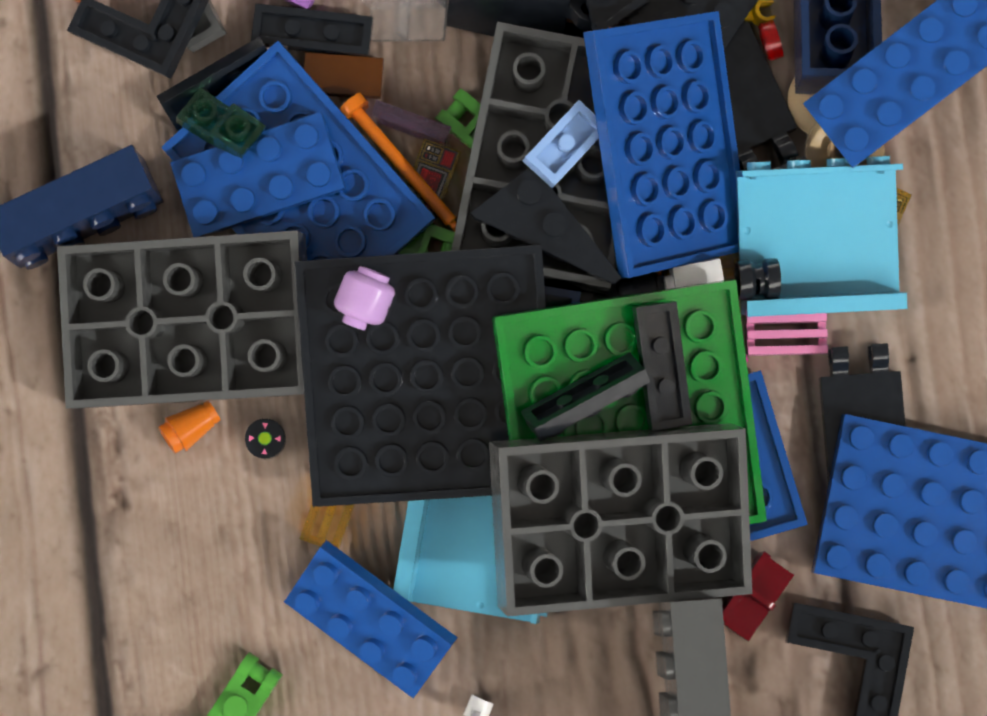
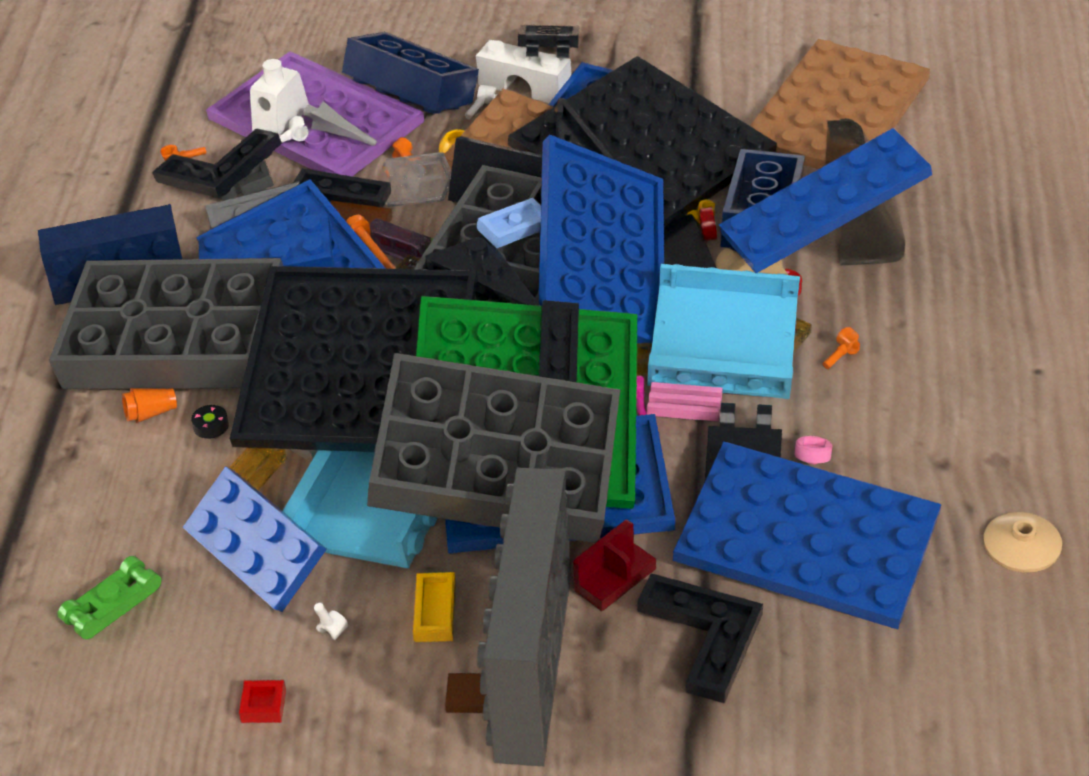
camera: 10 degrees right, 40 degrees down
clear green slope [176,87,266,158] -> none
lavender head [334,266,395,330] -> none
black plate [521,352,651,442] -> none
black wheel [734,258,781,300] -> none
none -> yellow tile [413,572,456,642]
none -> bright pink tile [794,436,833,465]
none -> orange hand [822,327,860,369]

